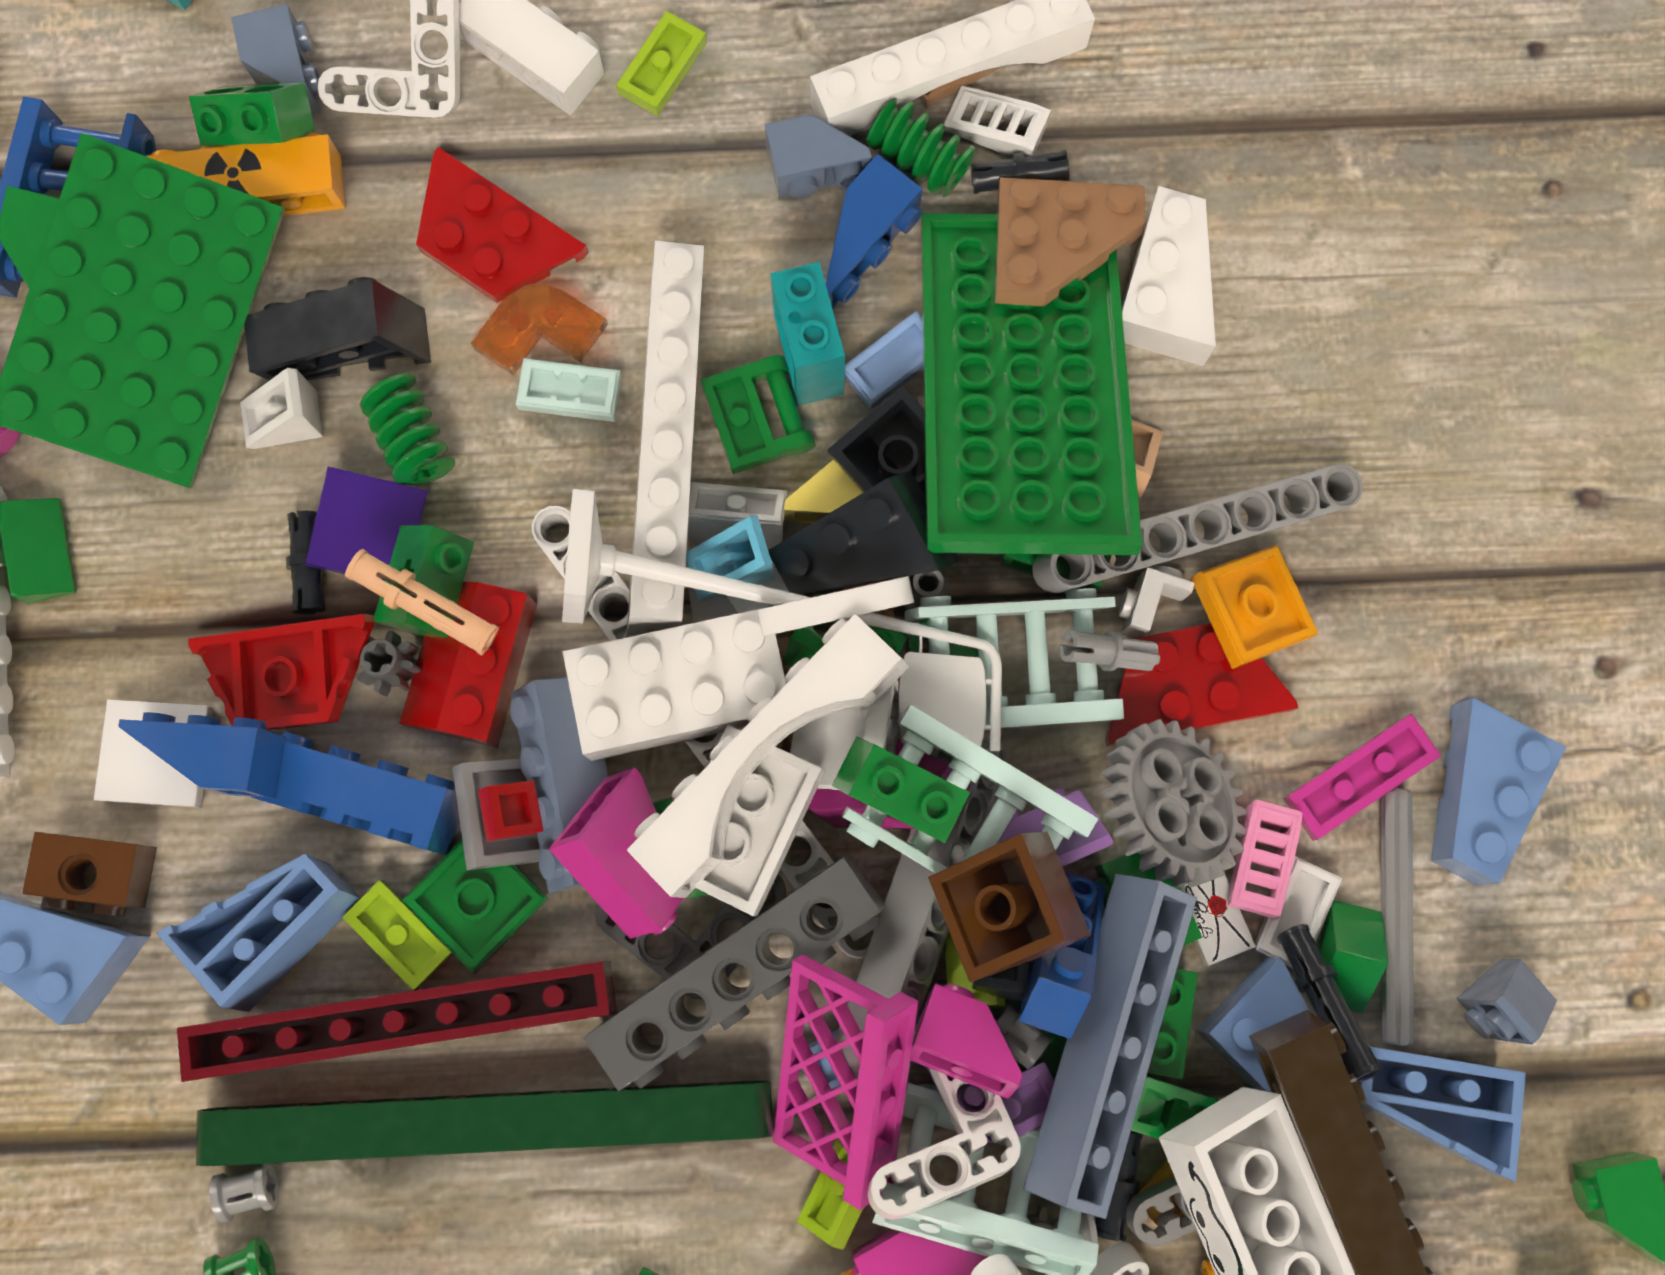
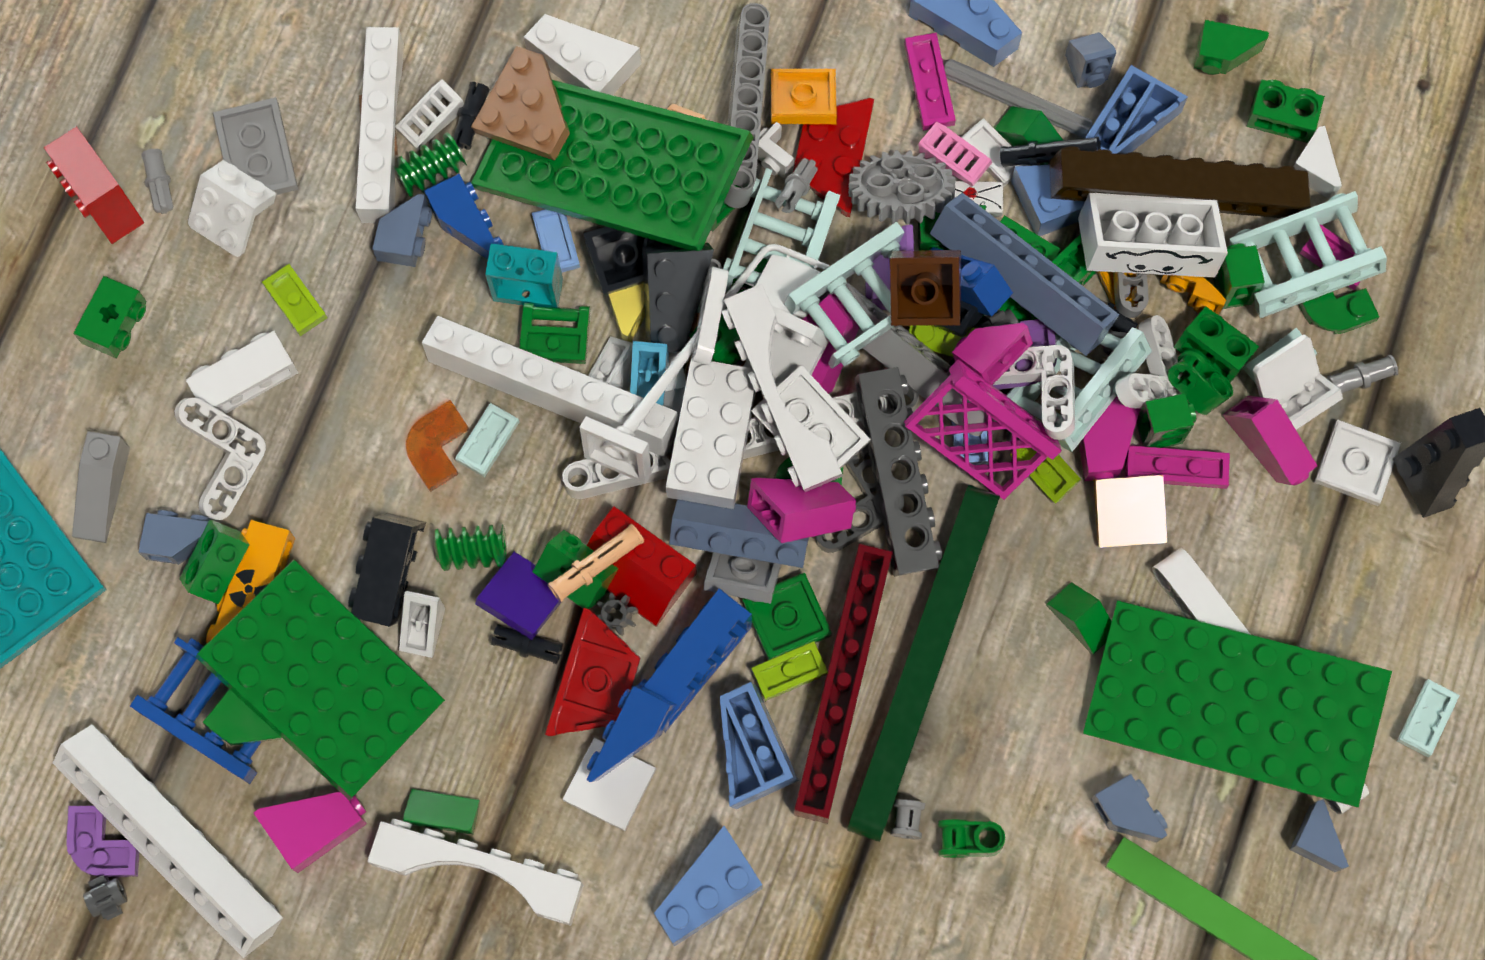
camera: 65 degrees left, 5 degrees down
reddish brown brick [22,832,157,917] -> none
red wing [416,147,589,303] -> none
red plate [478,780,543,842] -> none
green brick [832,736,970,843] -> none

